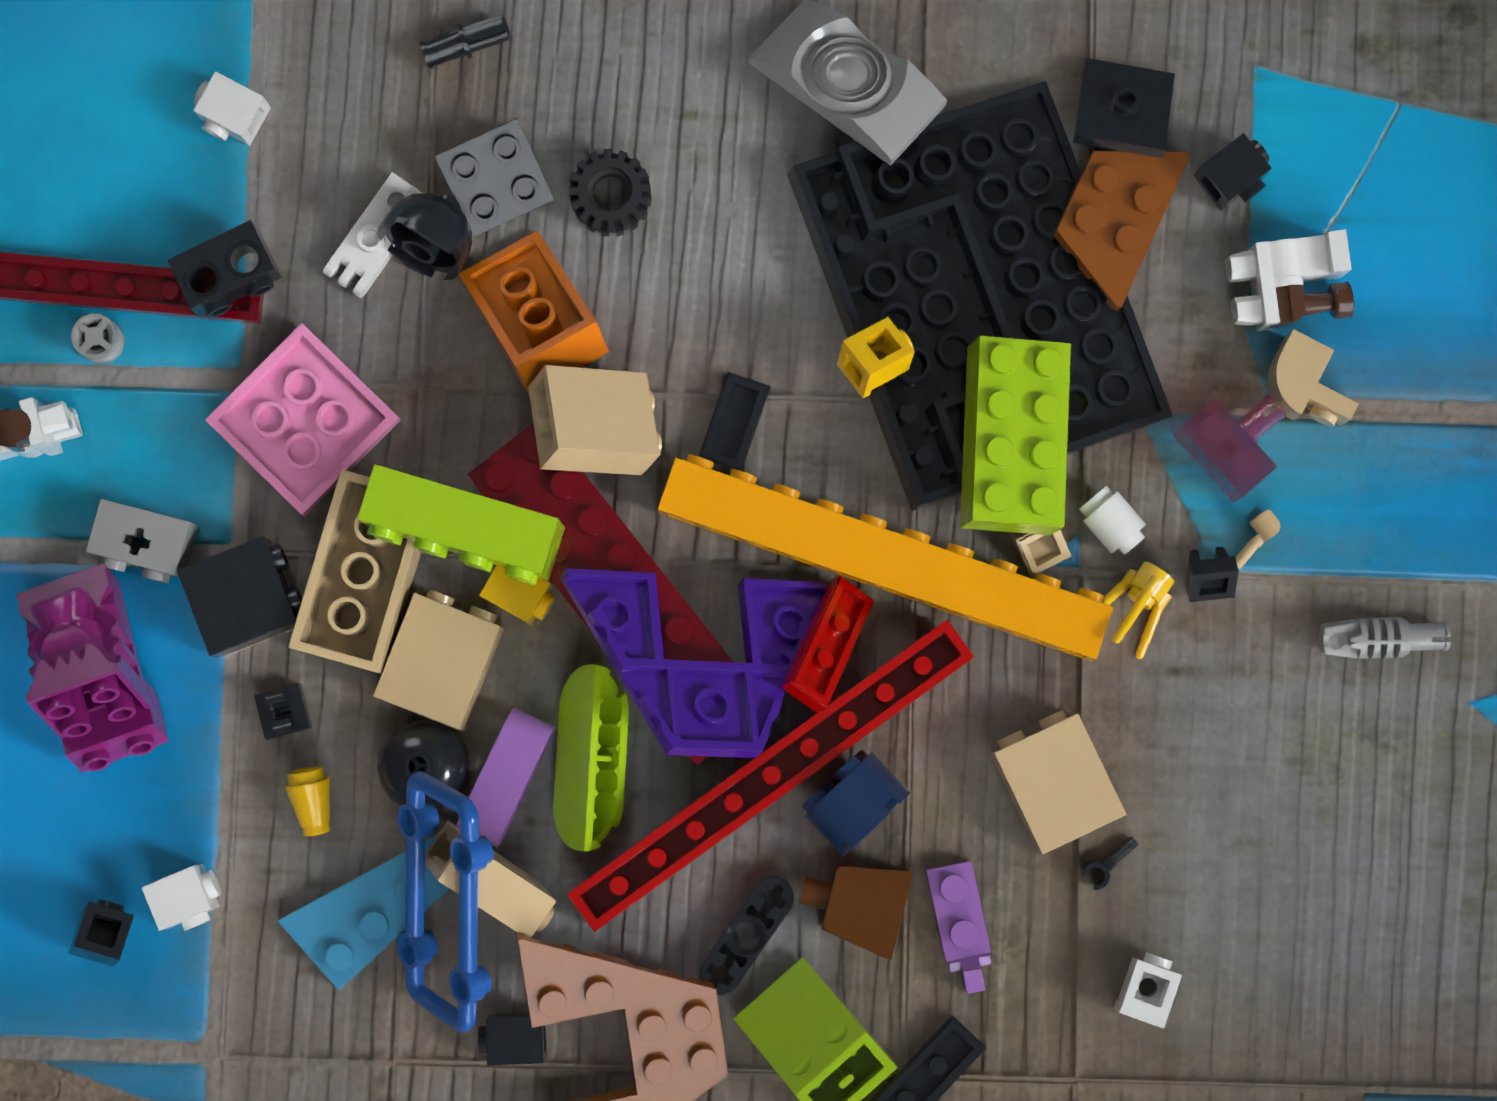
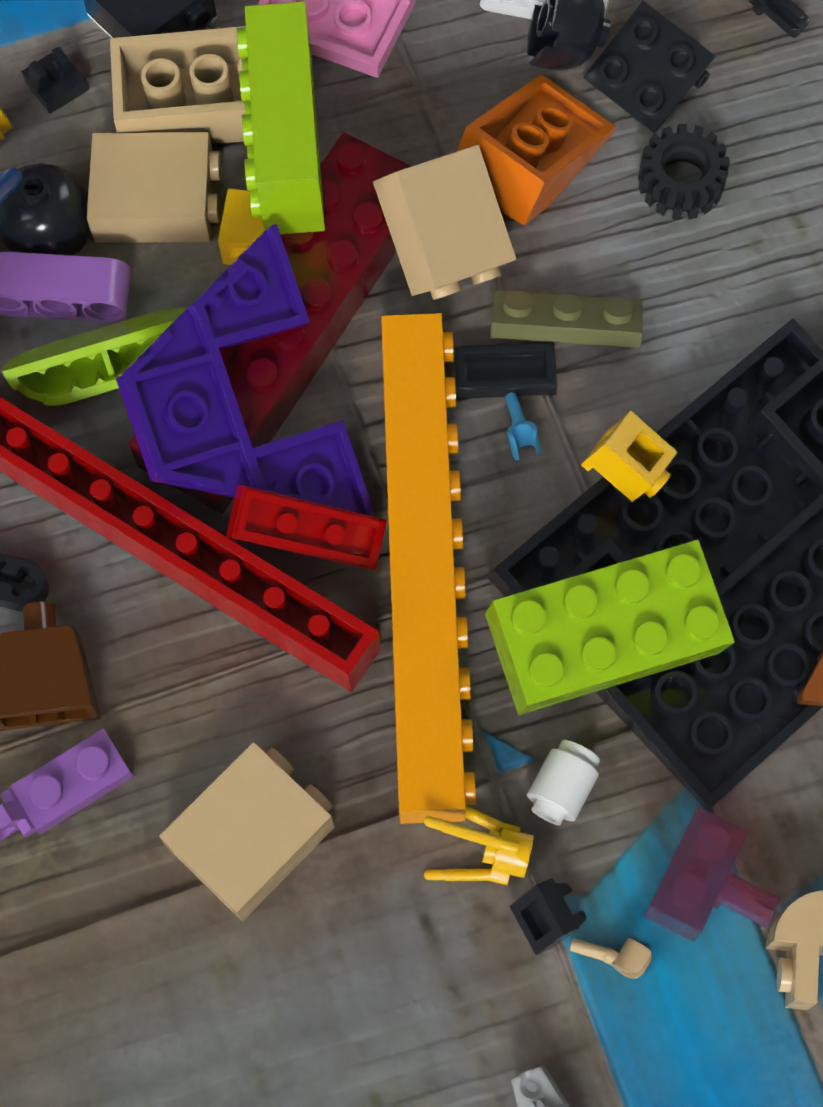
camera: 70 degrees right, 15 degrees down
dark blue brick [802,749,910,857] -> none
tan slope [1008,530,1071,577] -> none
black hand [1082,836,1139,890] -> none
white brick [1113,952,1182,1029] -> none
none -> olive plate [491,290,643,348]
none -> dark azure hand [505,392,541,460]

